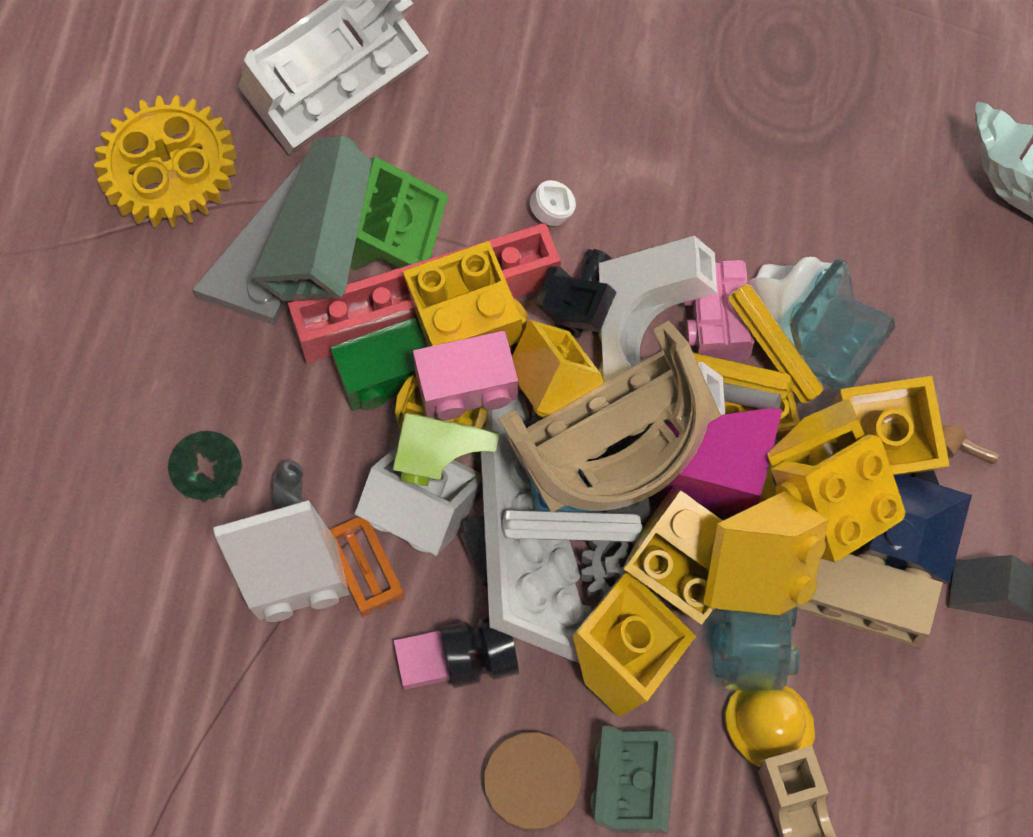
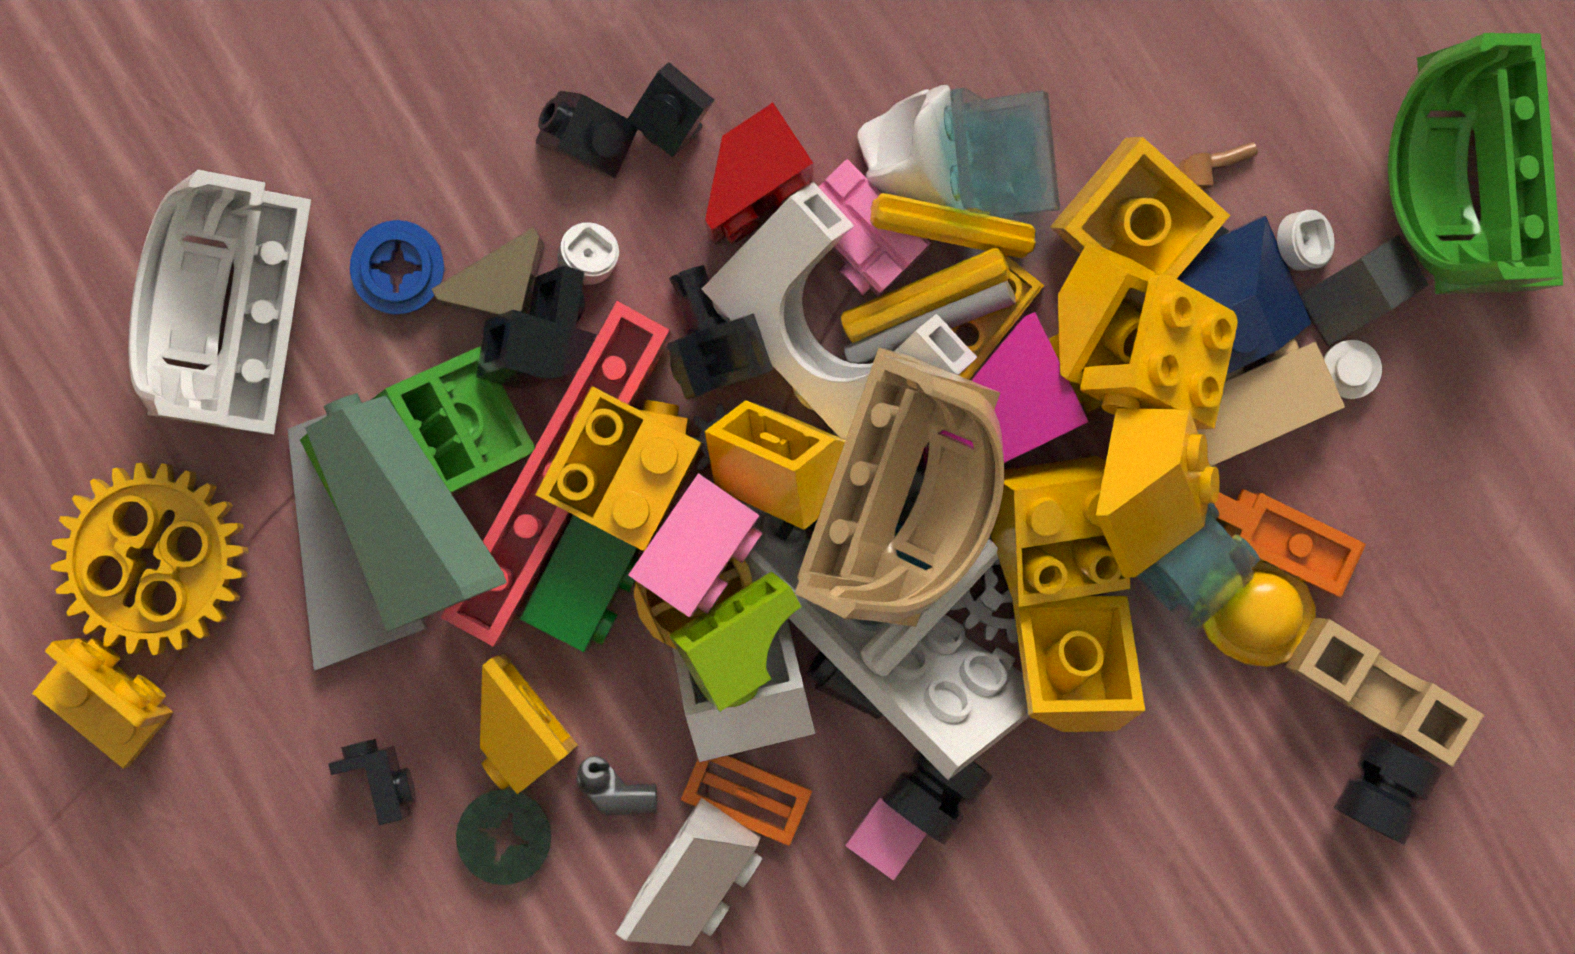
camera: 40 degrees left, 20 degrees up
medium nougat tile [484,732,581,832] -> none
sand green bracket [591,725,675,834] -> none
none -> yellow bracket [32,637,174,768]
none -> black bracket [328,739,416,826]
none -> blue gear [350,220,446,315]
none -> dark tan slope [431,227,545,317]
none -> black brick [476,265,597,388]
none -> yellow slope [480,654,578,794]
none -> black bracket [536,91,638,178]
none -> black bracket [627,62,715,157]
none -> red slope [705,103,813,245]
none -> orange hinge [1206,489,1366,598]
none -> white tile [1277,210,1335,271]
none -> white plate [1324,340,1382,399]

